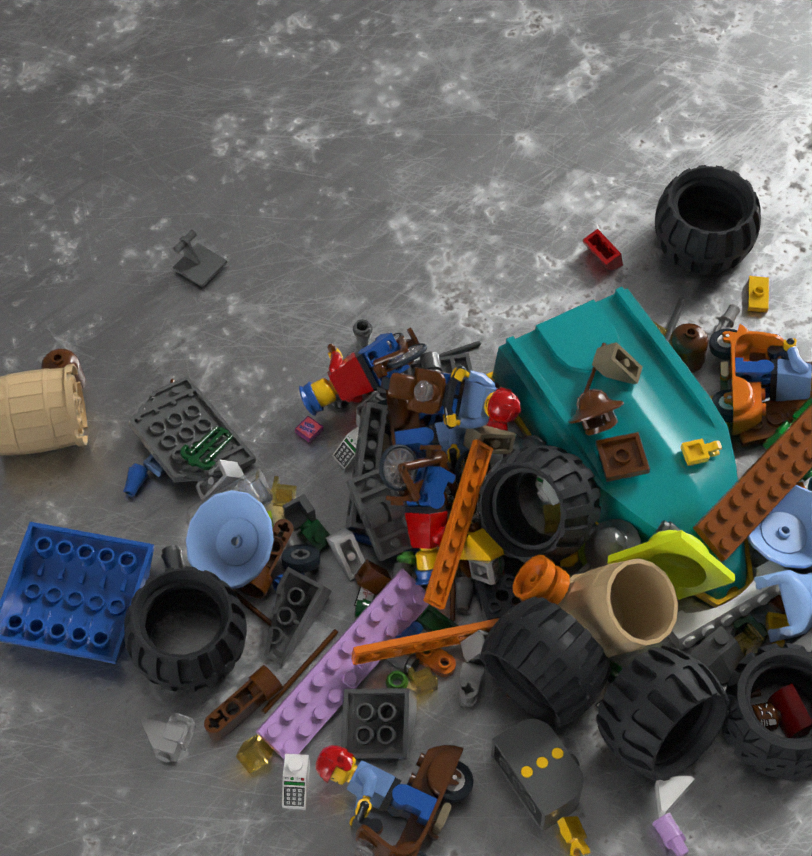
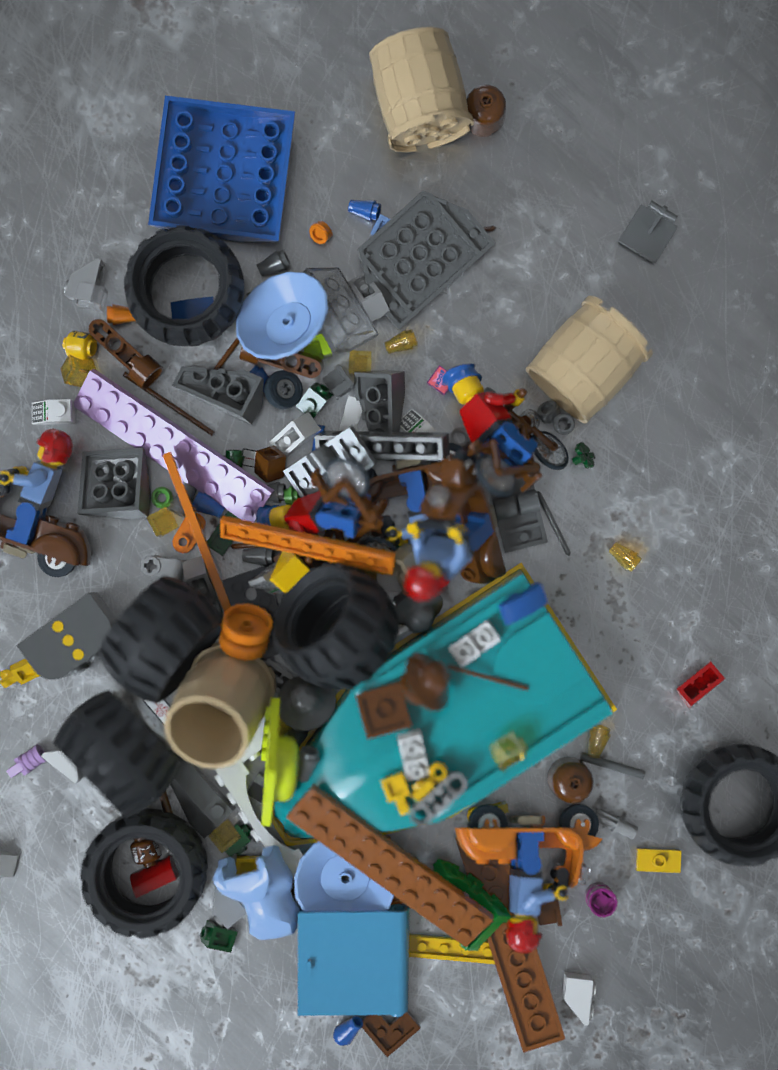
camera: 85 degrees right, 30 degrees up
dark green piece [180,426,233,470] -> none
dark tan slope [592,342,643,384] -> none
none -> yellow head [63,331,97,360]
none -> orange cone [107,304,135,326]
none -> blue slope [170,296,214,319]
none -> dark grey panel [247,771,264,806]
none -> orange tile [309,221,333,244]
none -> white sticker [339,396,362,431]
none -> dark grey wedge [354,370,405,461]
none -> clear yellow cone [384,329,418,354]
none -> white slope [397,730,430,781]
none -> light grey beam [410,771,467,826]
none -> yellow plate [411,762,448,802]
none -> white slope [449,621,501,667]
none -> brick [489,732,527,773]
none -> blue slope [498,582,548,625]
none -> tan piece [525,296,653,424]
none -> dark grey tile [537,401,561,424]
none -> dark green plant [572,442,596,469]
none -> magenta wheel [585,882,617,917]
none -> clear yellow cone [609,542,642,572]

